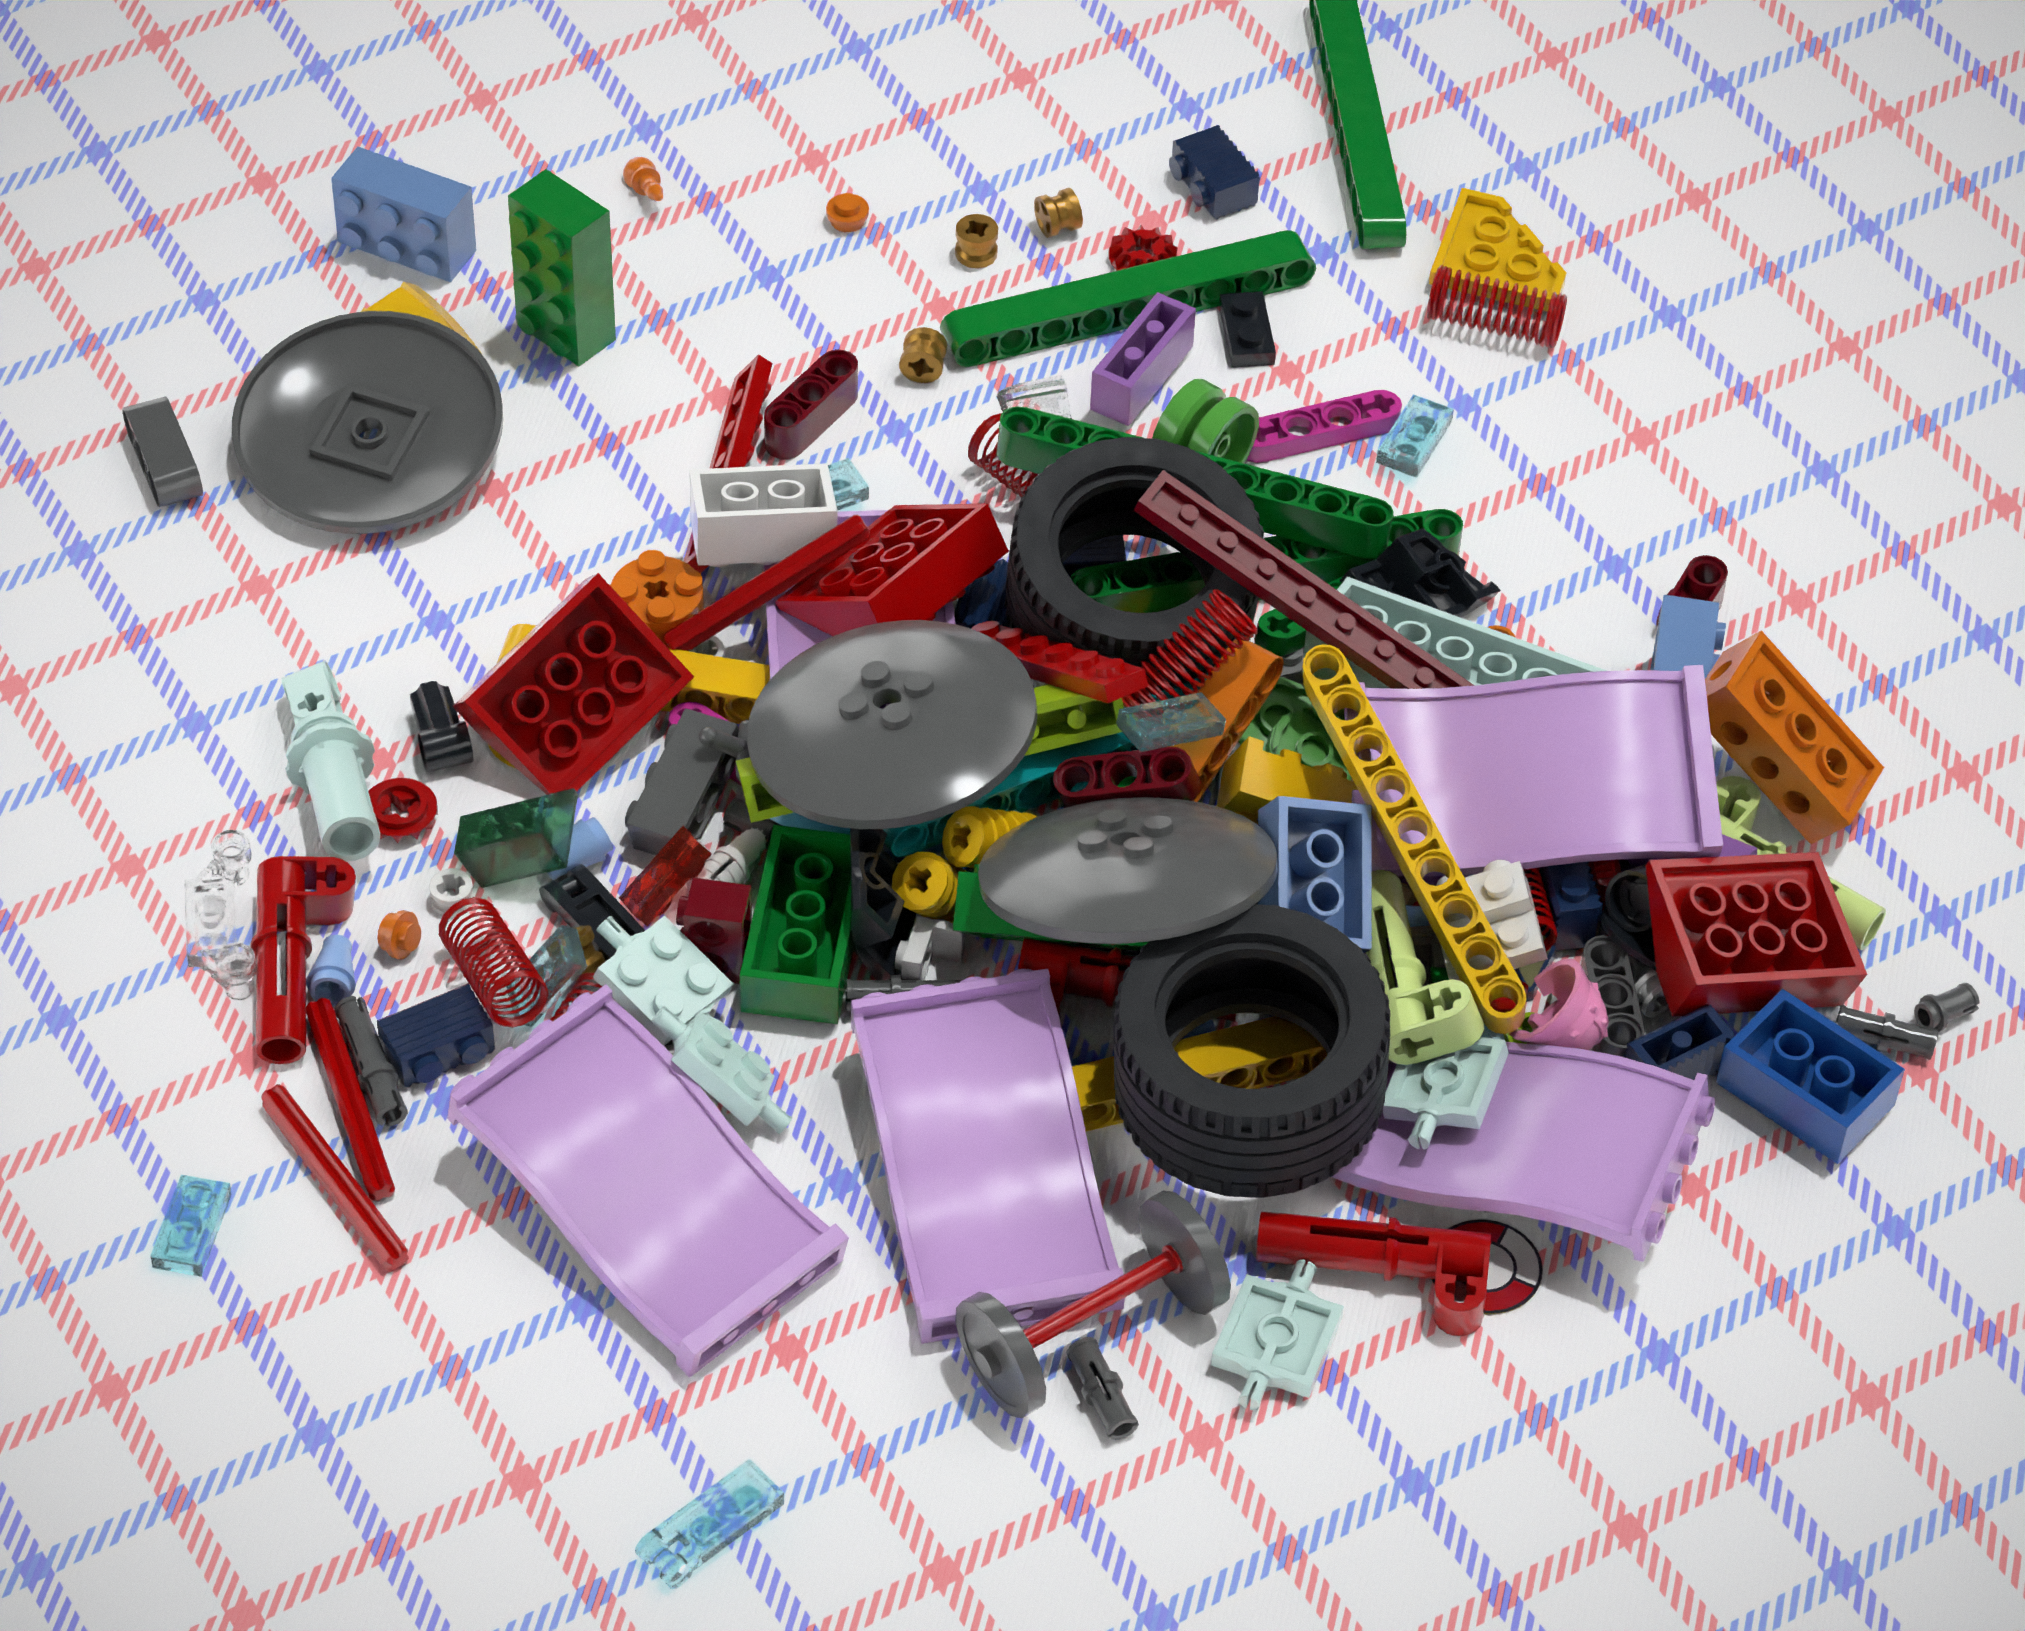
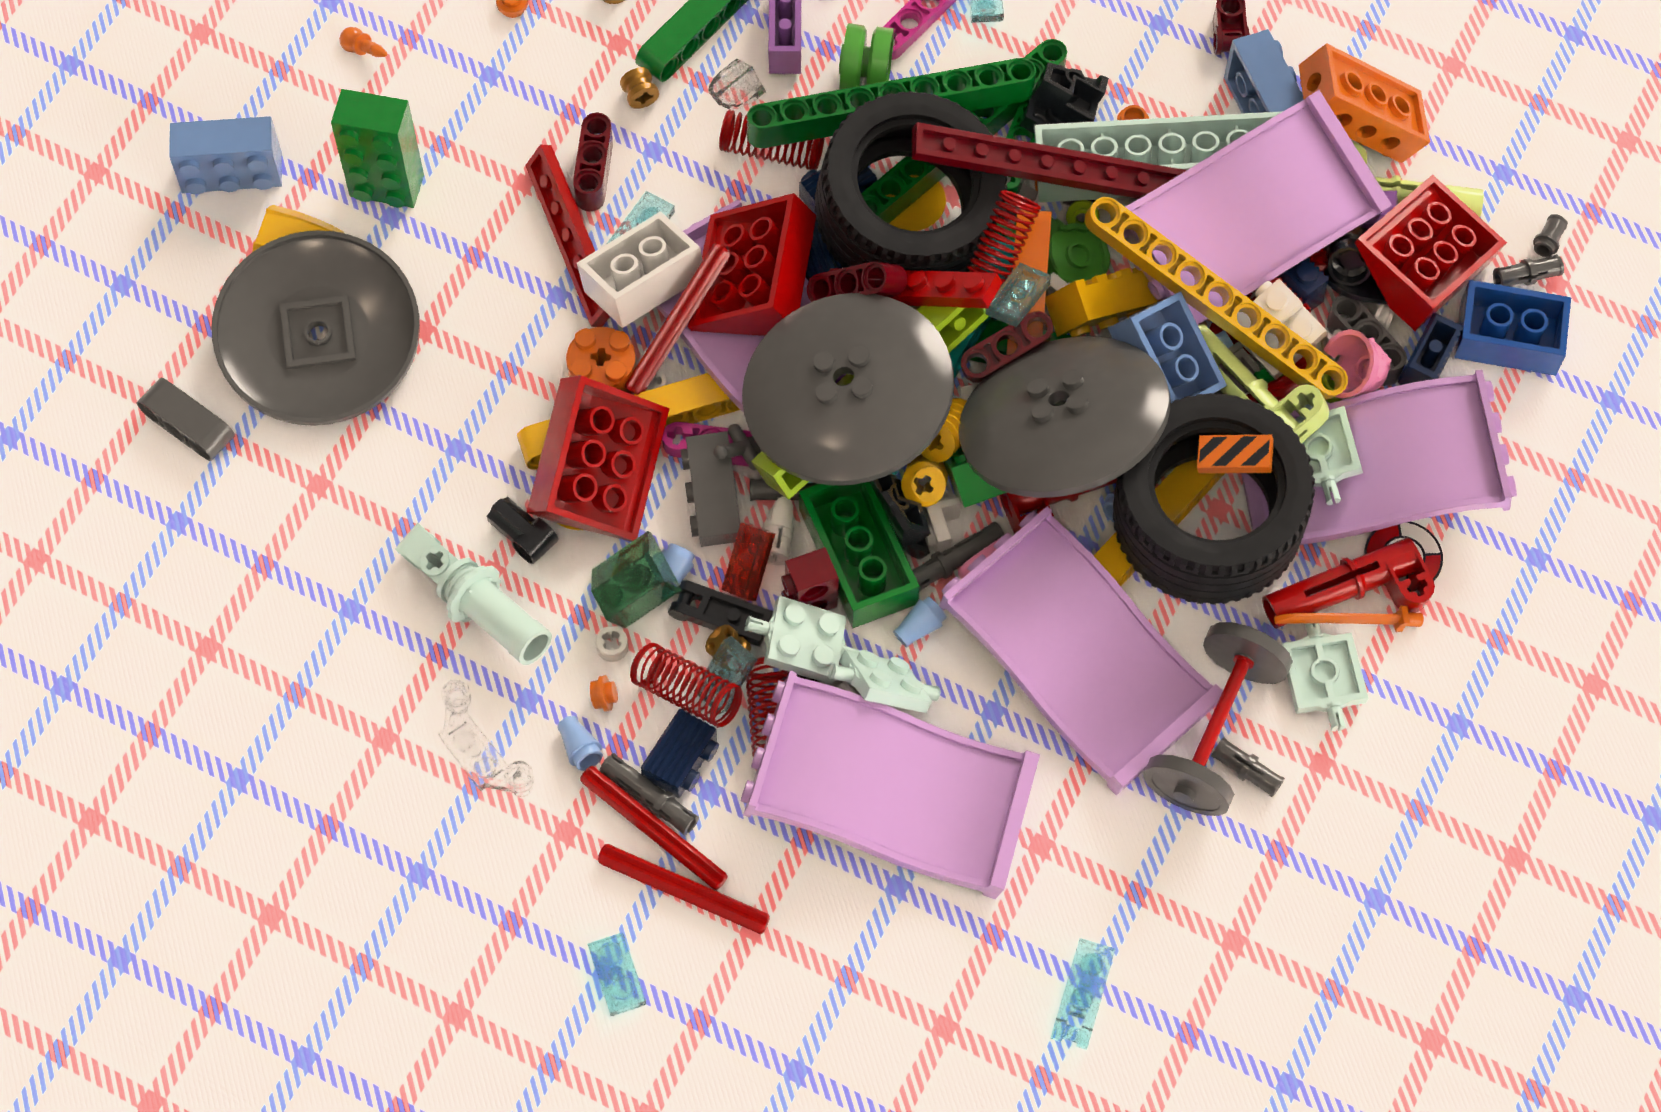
camera: 30 degrees left, 15 degrees up
red piece [250,856,356,1065] -> none
red gear [368,778,438,843] -> none
none -> dark red beam [807,262,908,302]
none -> light blue cone [893,596,947,648]
none -> orange tile [1197,434,1274,474]
none -> orange sword [1274,606,1424,632]

